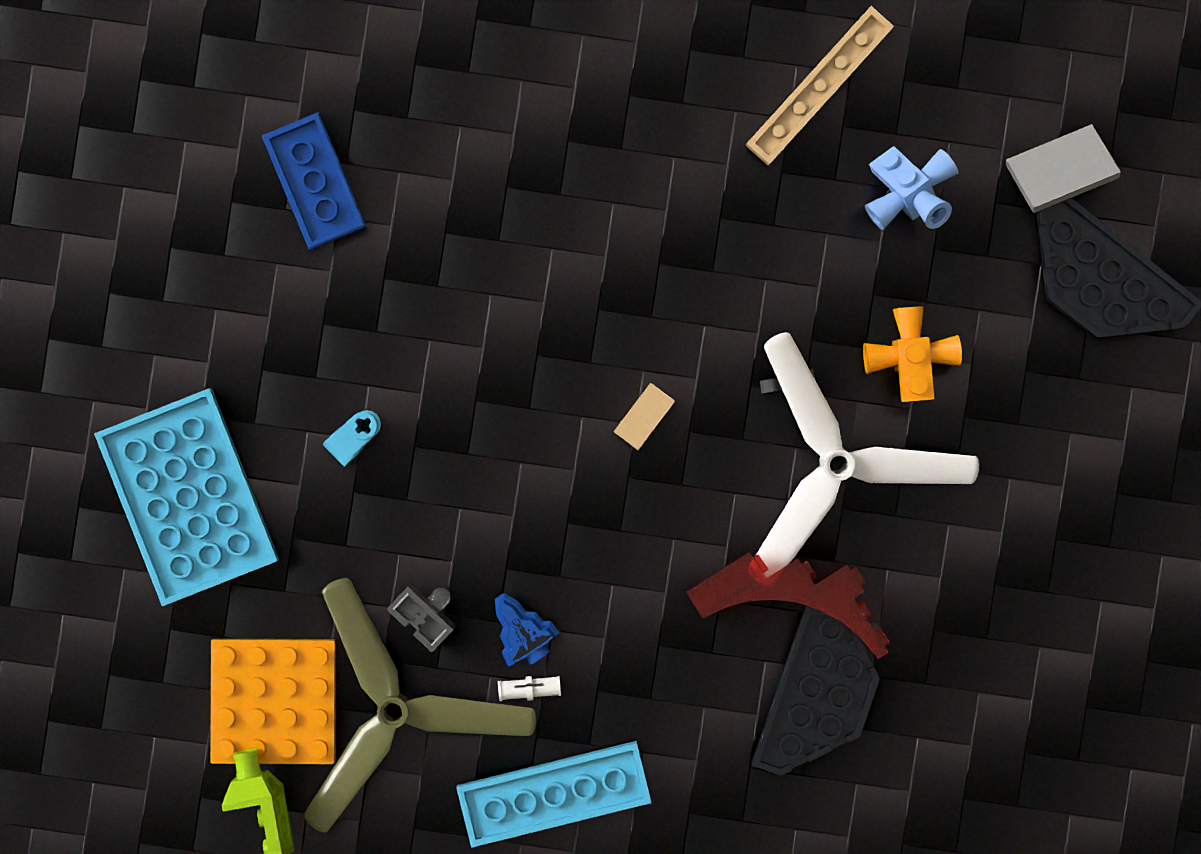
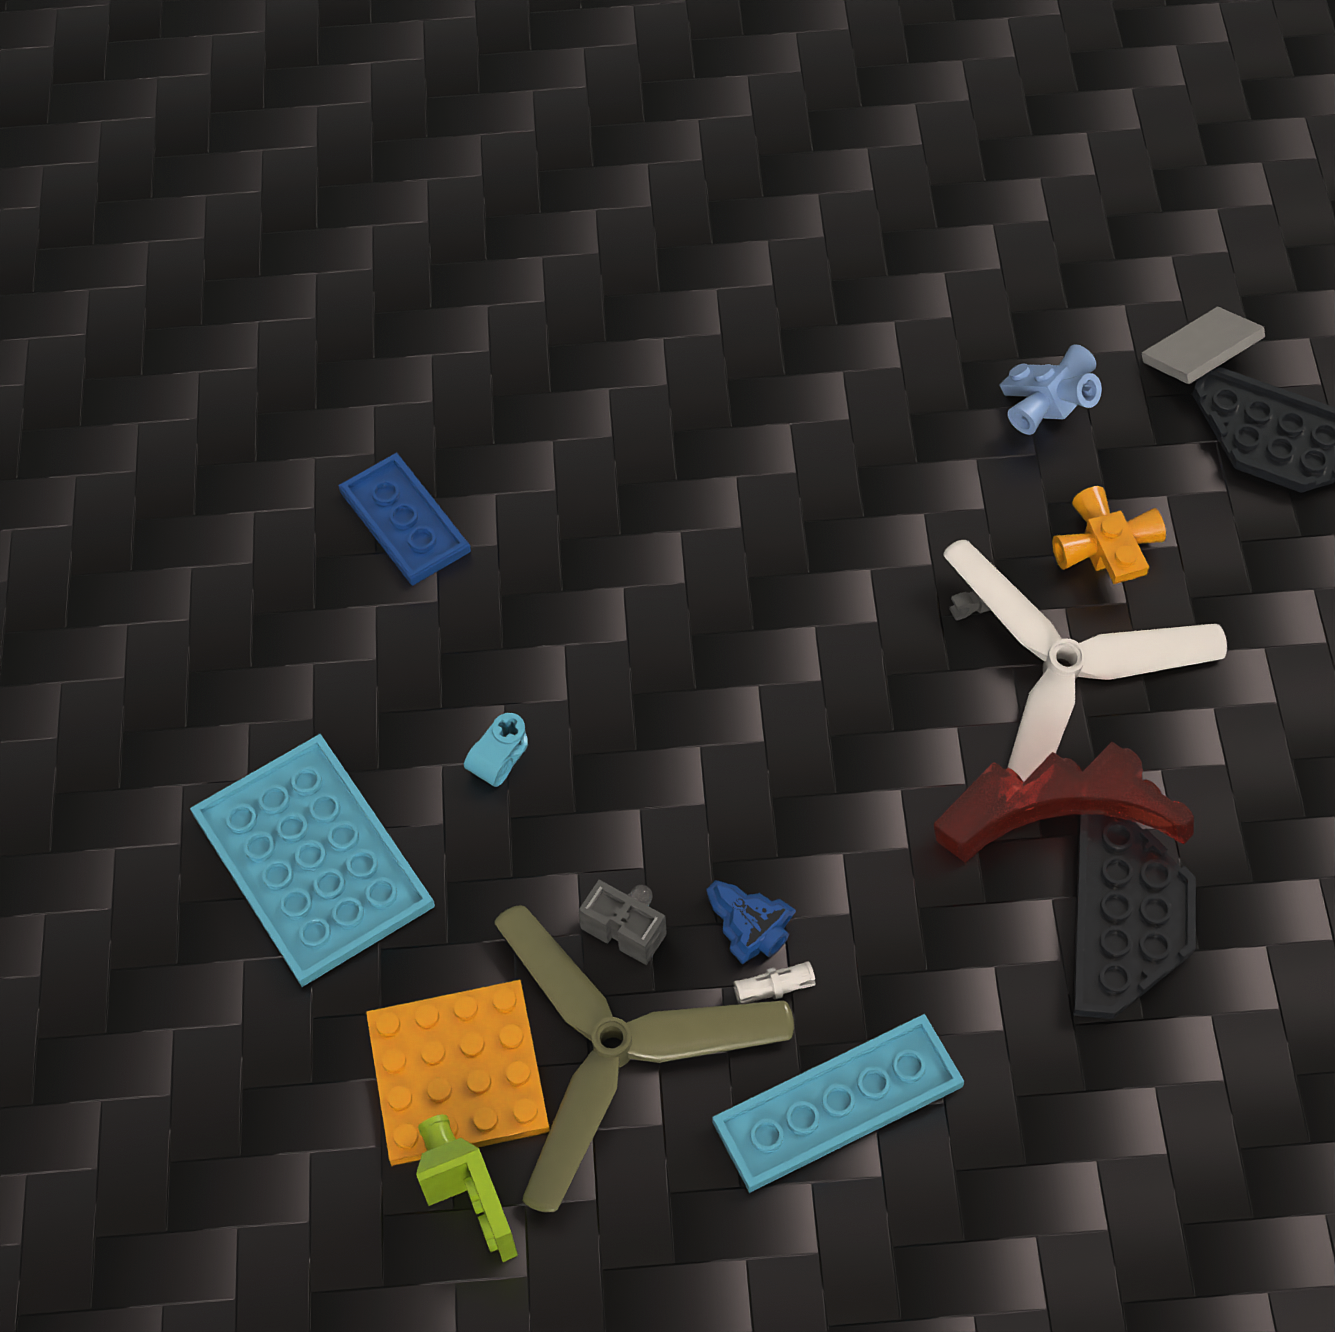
camera: 10 degrees left, 30 degrees down
tan tile [613,383,675,450] -> none
tan plate [745,6,894,166] -> none

